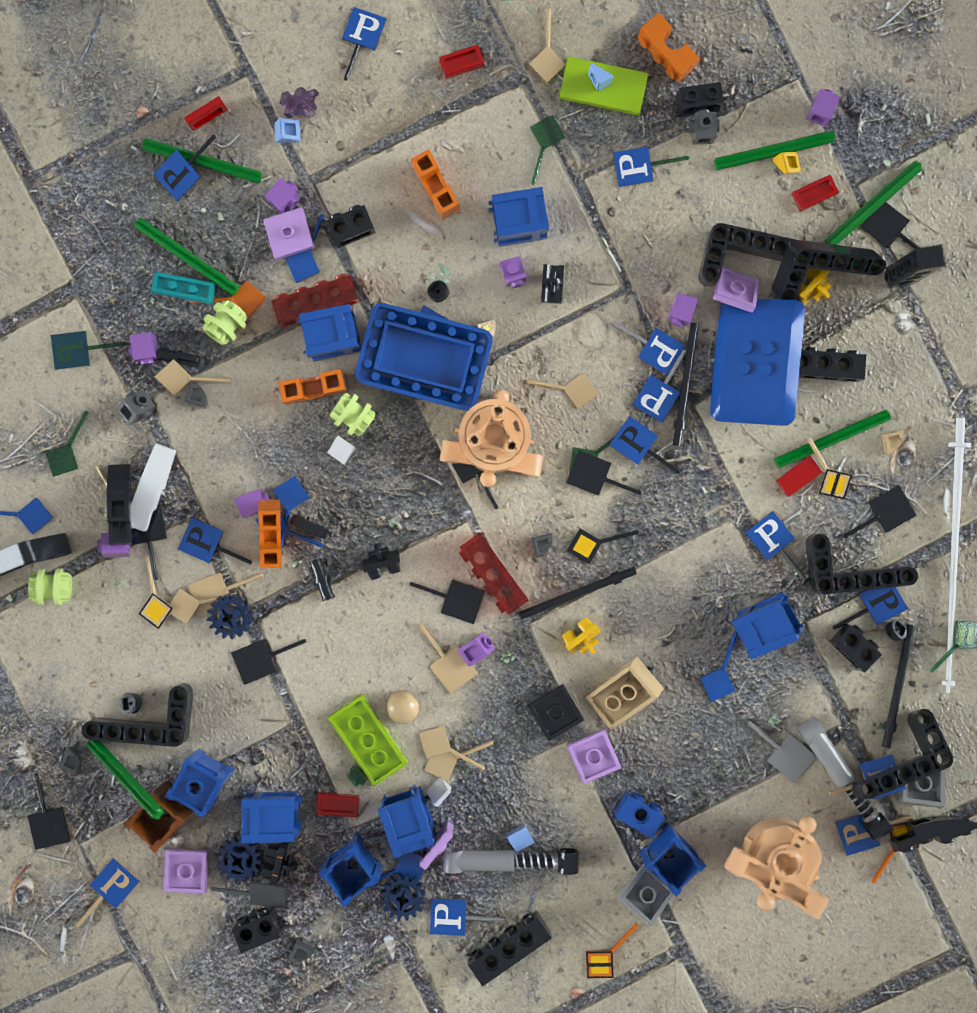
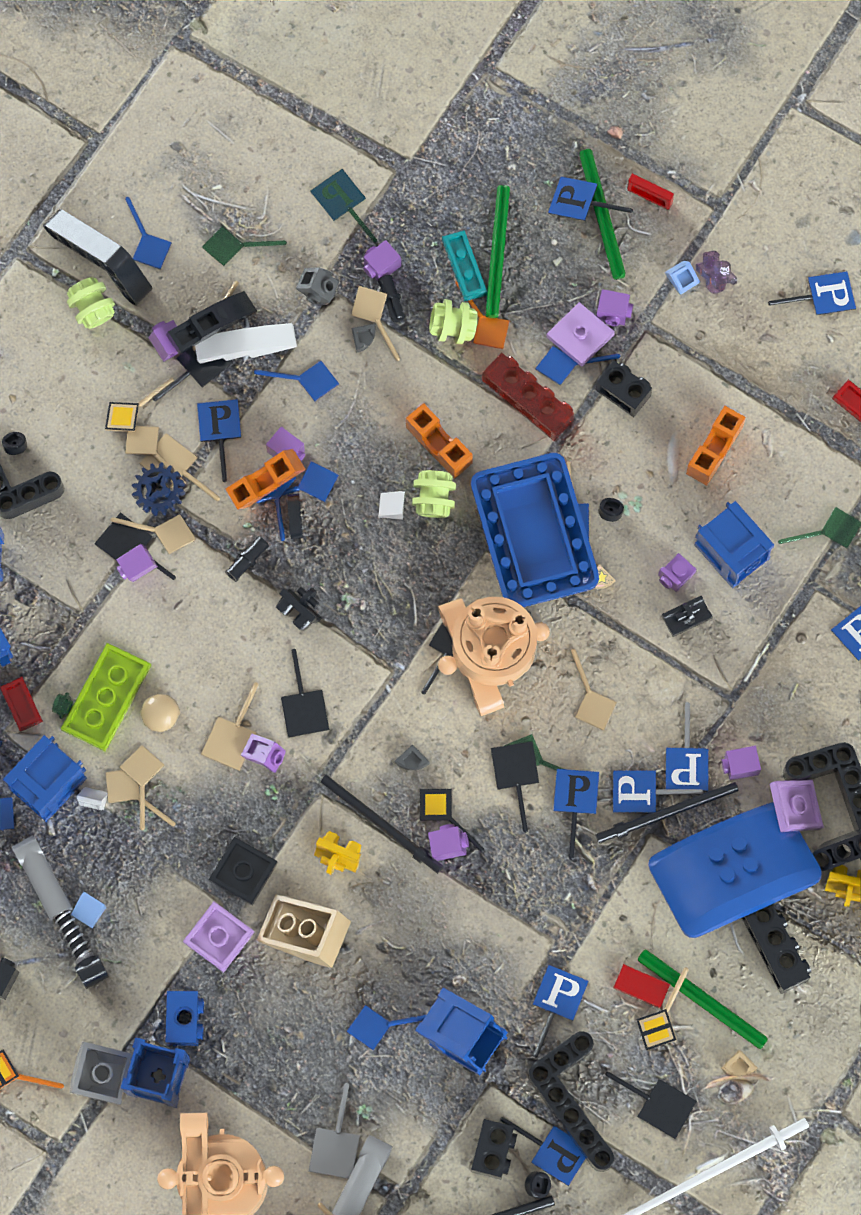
camera: 60 degrees right, 15 degrees down
blue container [297,304,361,362] -> none
lavender plate [419,821,454,870] -> none
clear red brick [459,533,529,615] -> none
none -> tan piece [110,514,196,554]
none -> medium lavender brick [116,544,158,582]
none -> blue piece [254,361,339,402]
none -> medium lavender brick [428,824,469,861]

